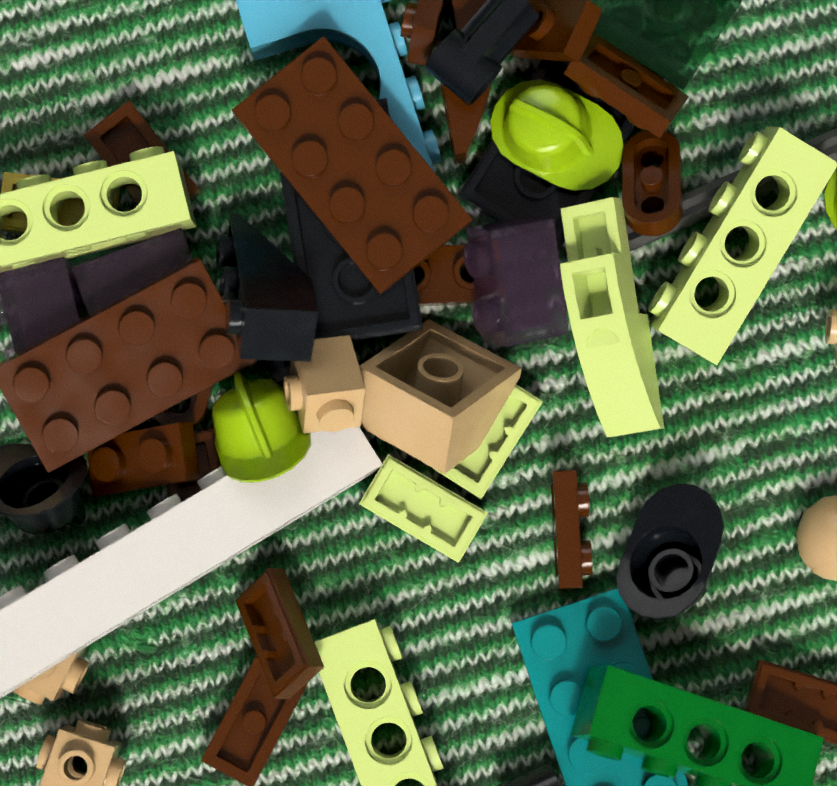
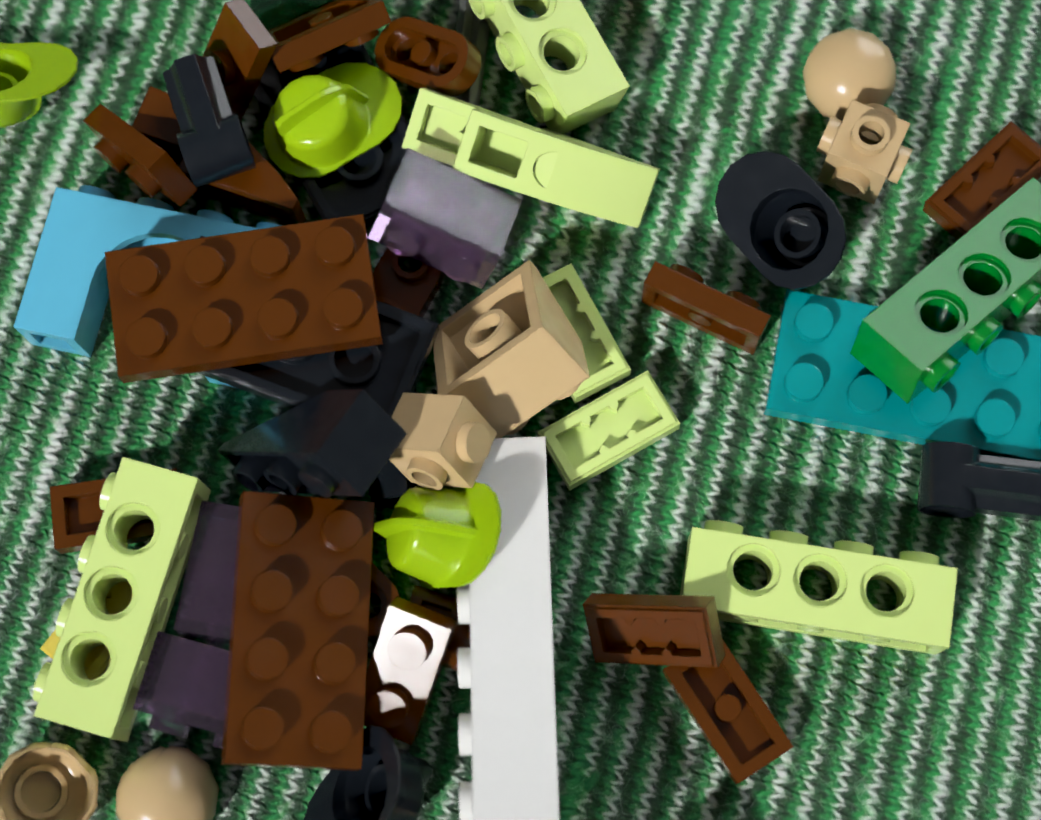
camera: 55 degrees left, 10 degrees down
none -> tan brick [816,99,913,204]

